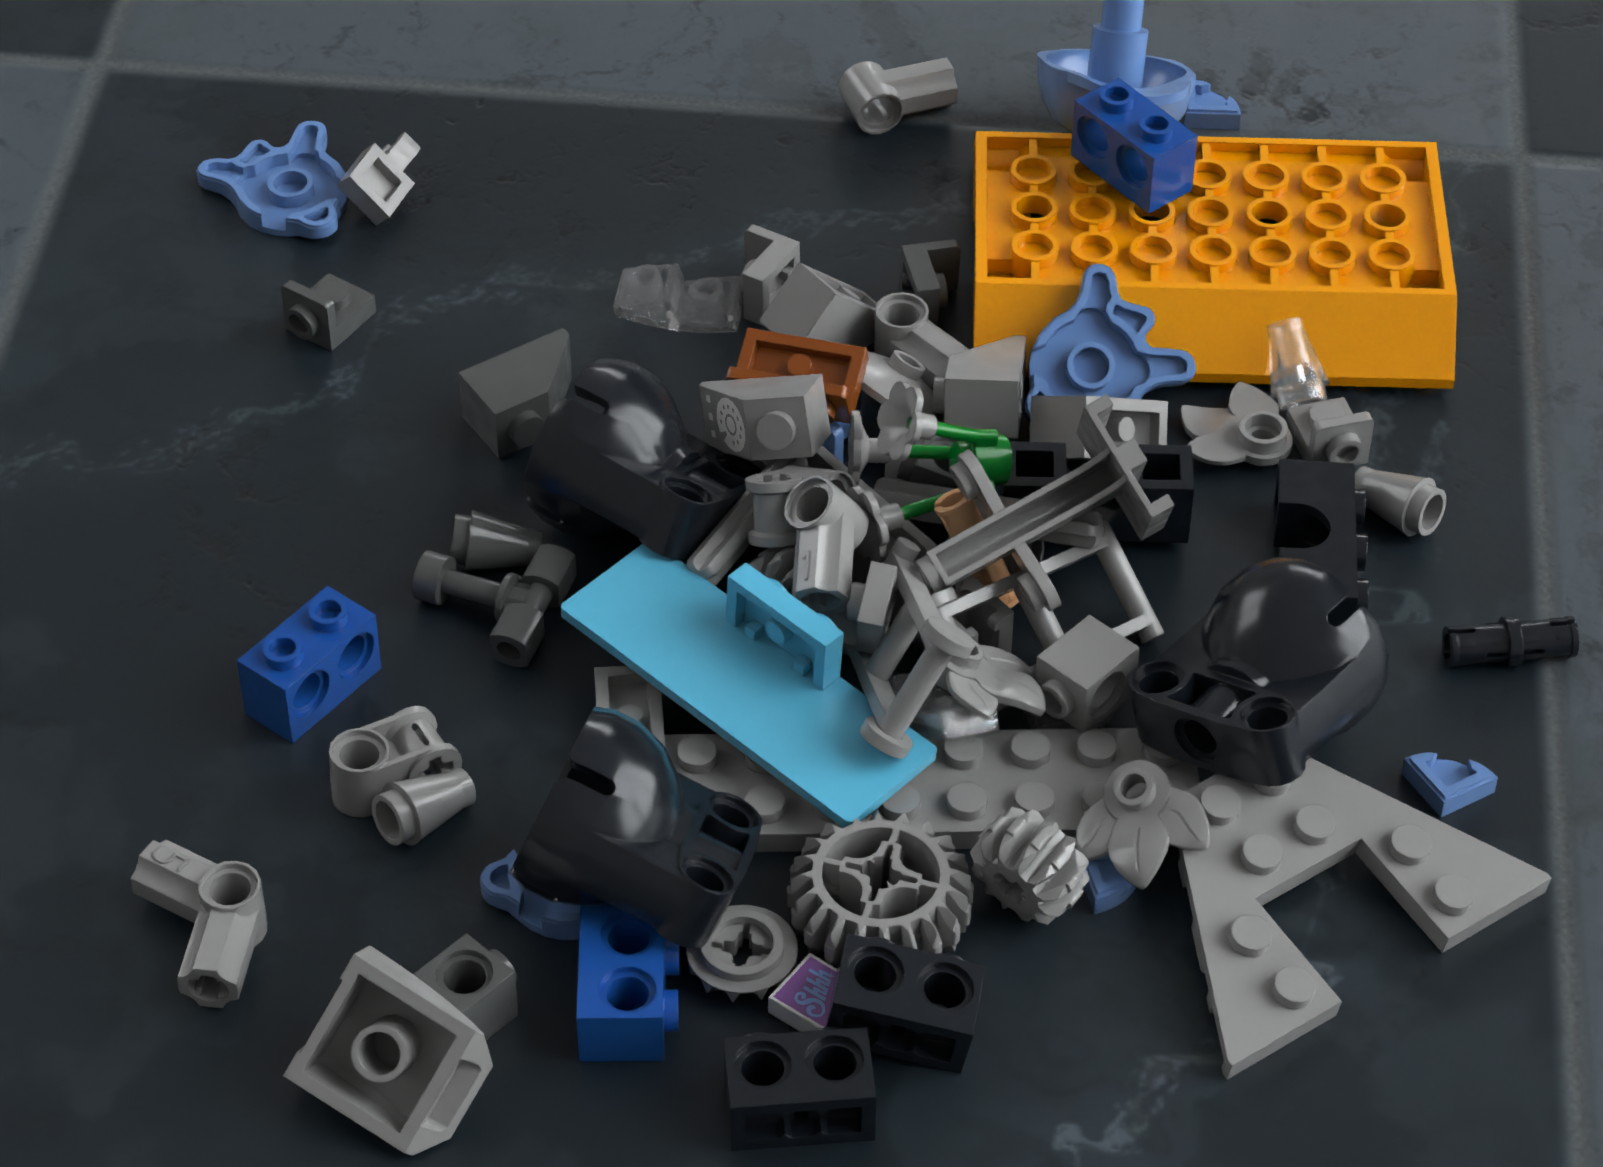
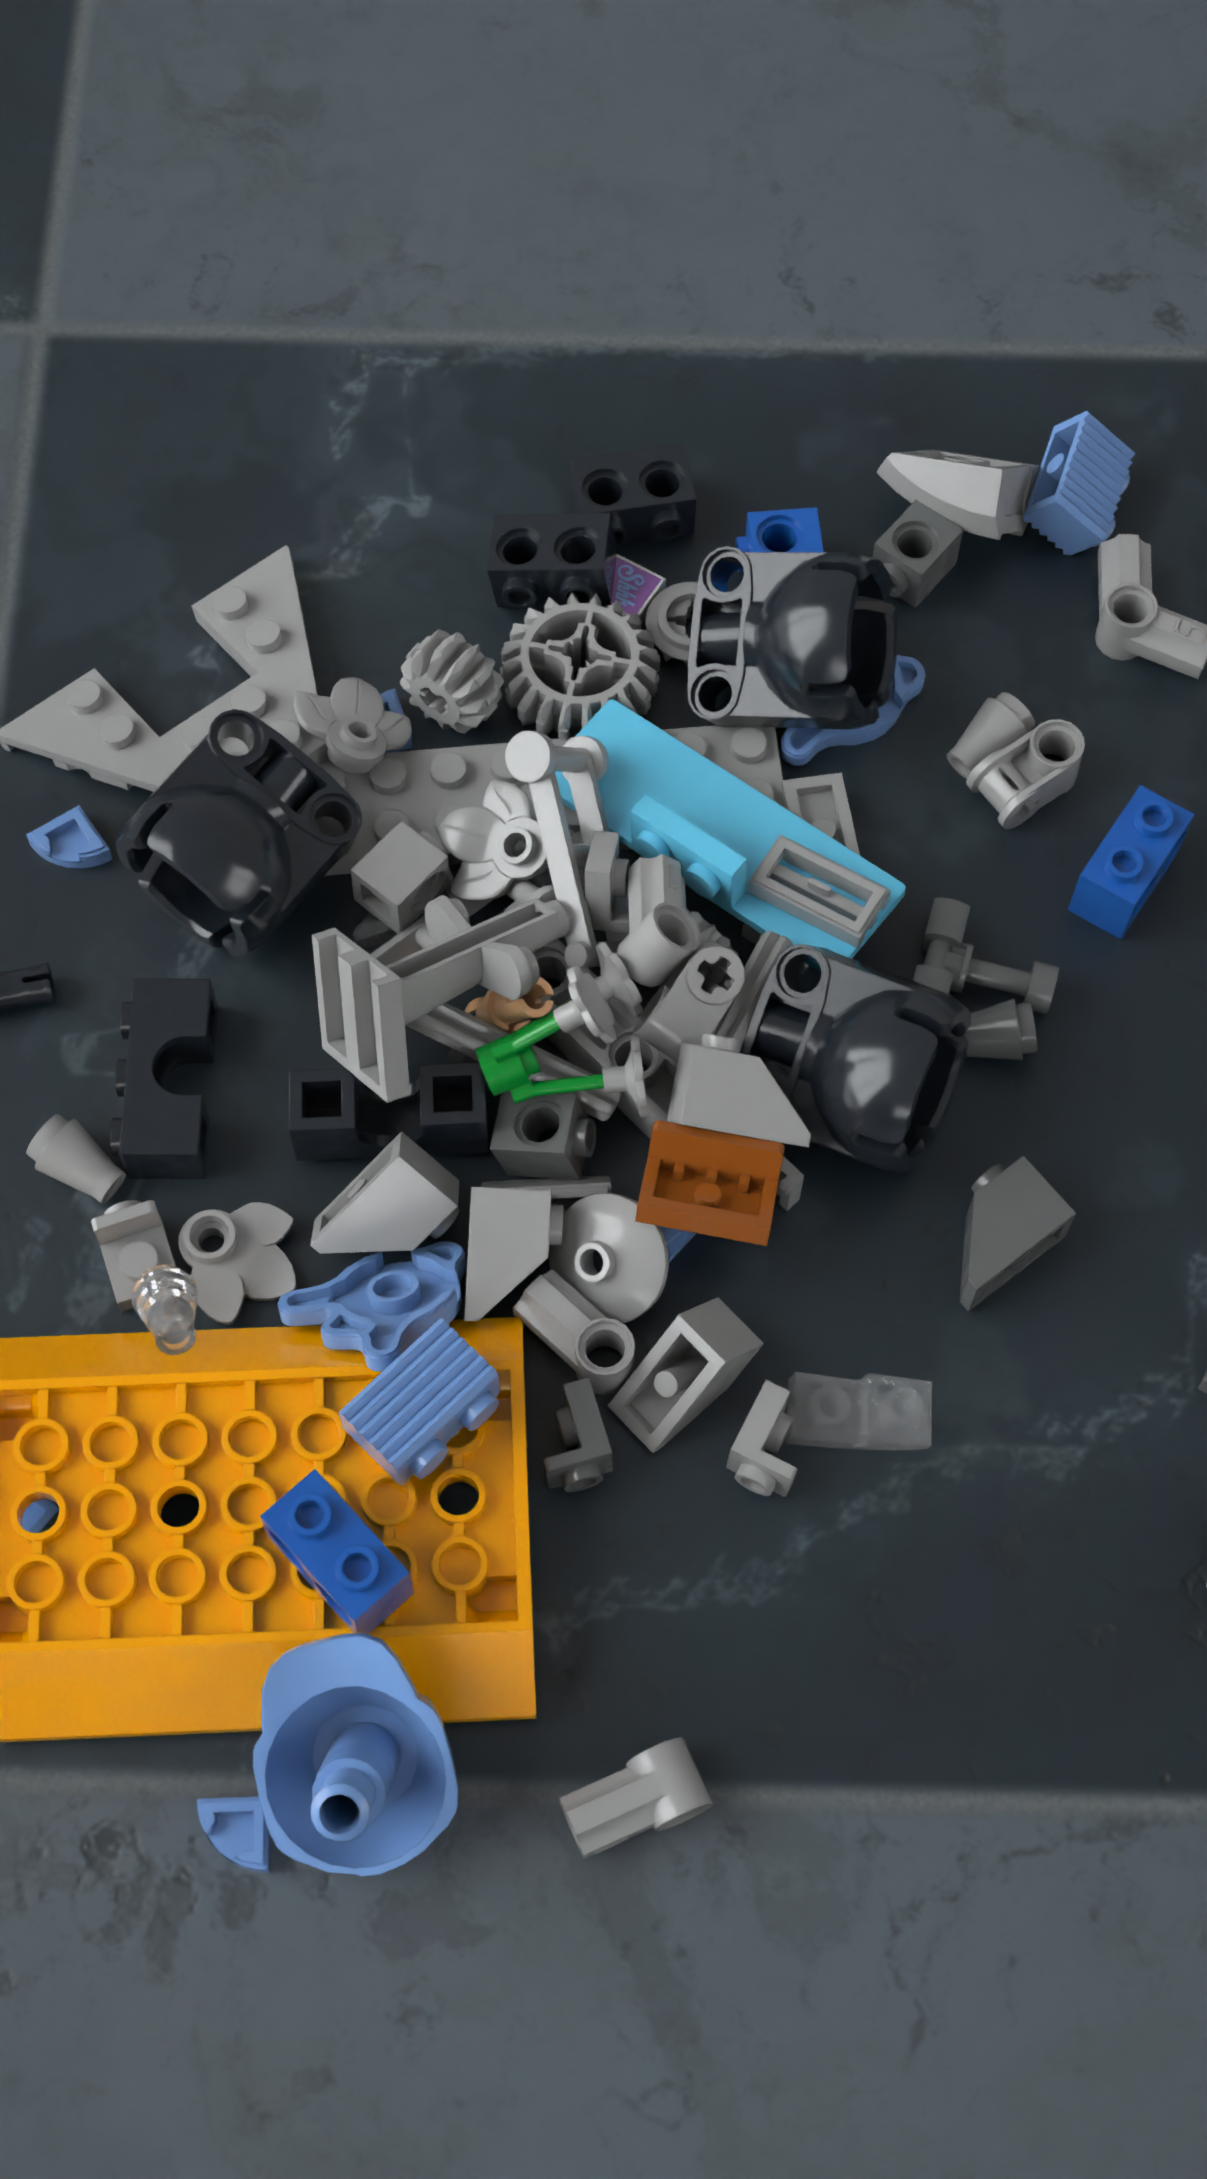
camera: 175 degrees right, 20 degrees up
none -> medium blue brick [339,1318,500,1486]
none -> light grey tile [748,835,890,949]
none -> medium blue brick [1024,411,1136,556]

